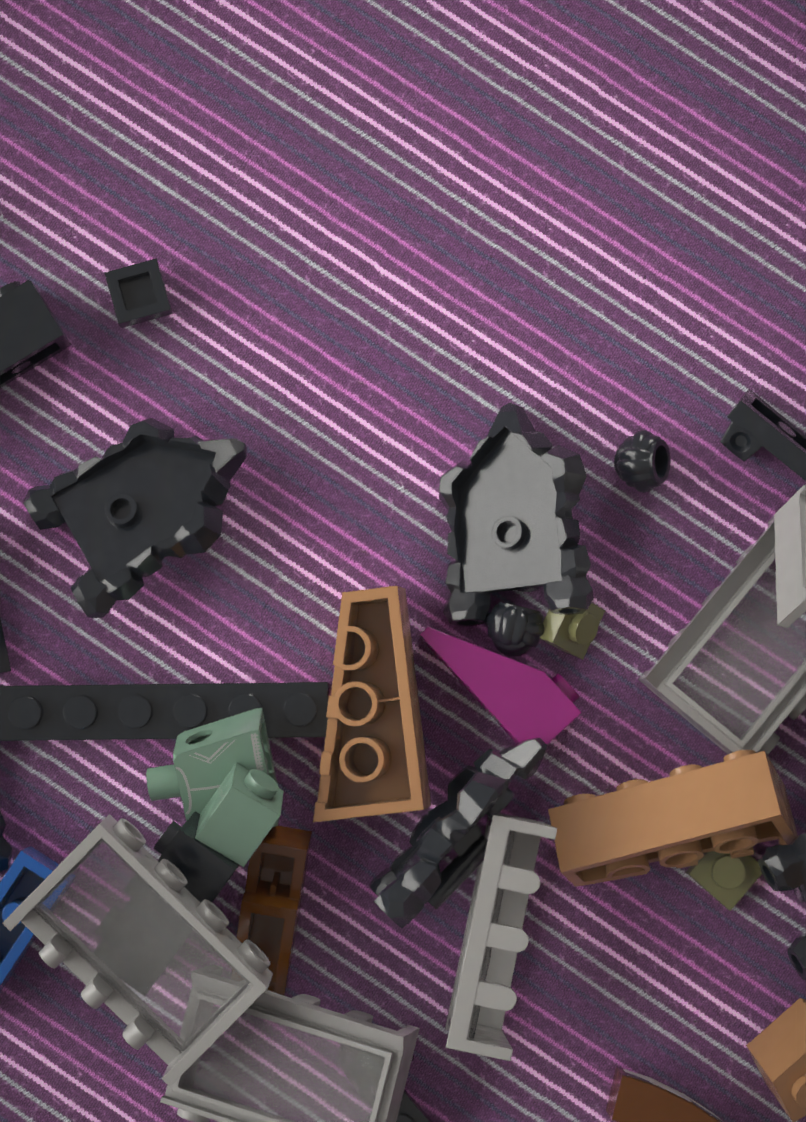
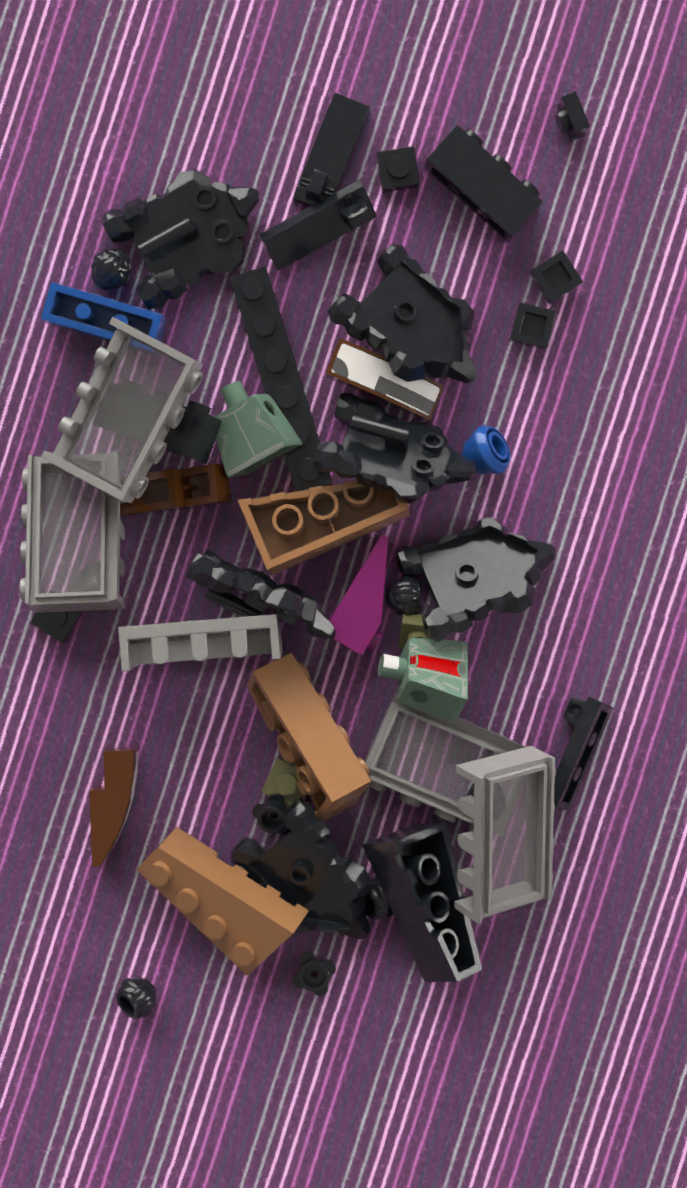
camera: 75 degrees right, 5 degrees up
sand green brick [195,762,284,867] -> none
black piece [614,430,671,493] -> none
none -> black plate [252,794,288,835]
none -> black shield [313,393,477,504]
none -> slope [325,338,444,422]
none -> sand green torso [378,637,468,722]
none -> blue cone [462,425,511,475]
none -> black plate [509,302,556,350]

